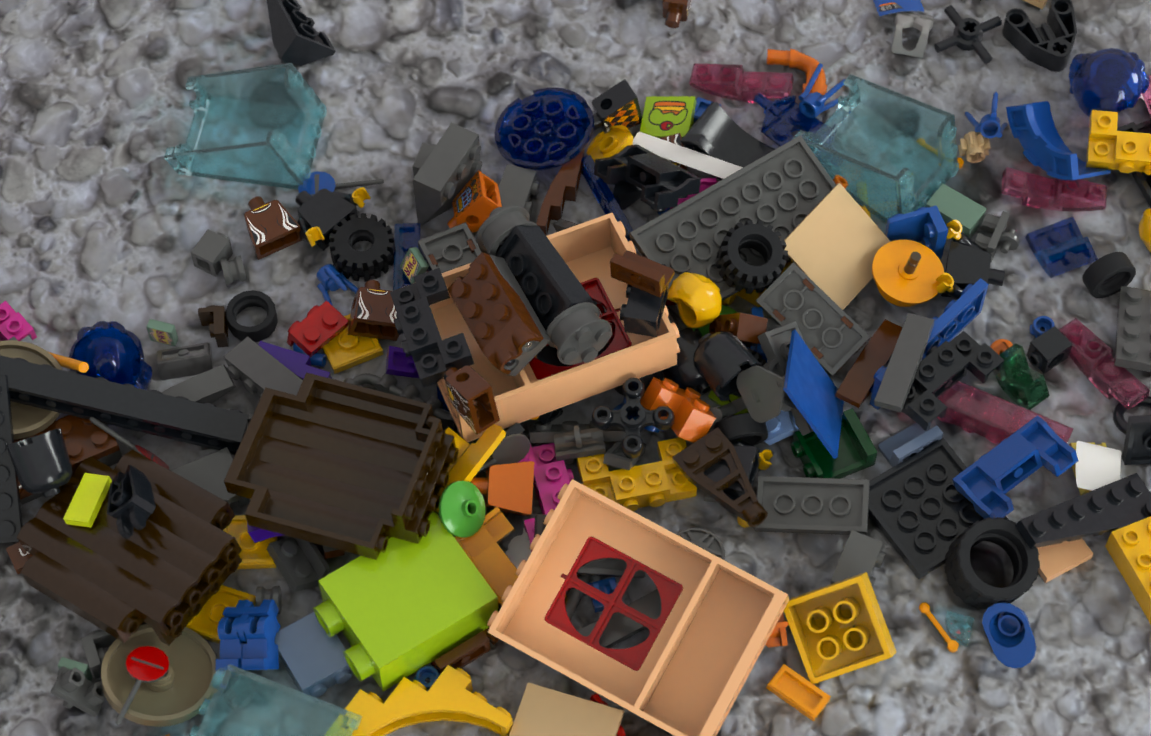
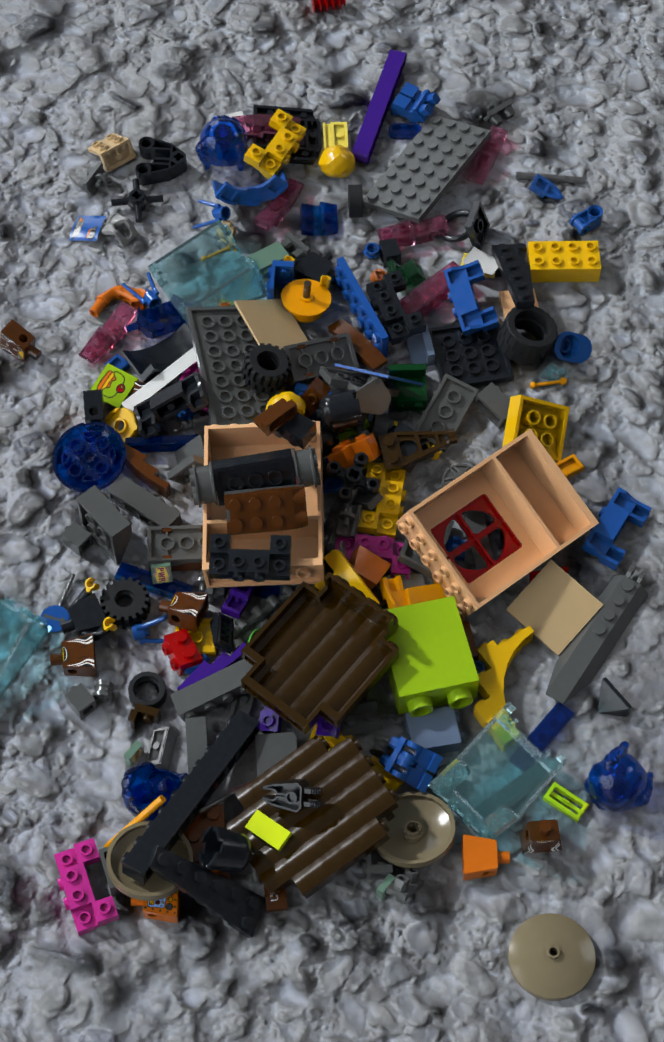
camera: 70 degrees left, 0 degrees up
red piece [115,646,169,725] -> none
bright green dish [439,481,486,538] -> none
reddish brown torso [444,366,500,435] -> none
orange torso [447,170,502,232] -> none
dark grey tile [874,313,934,412] -> none
none -> black slope [210,612,234,653]

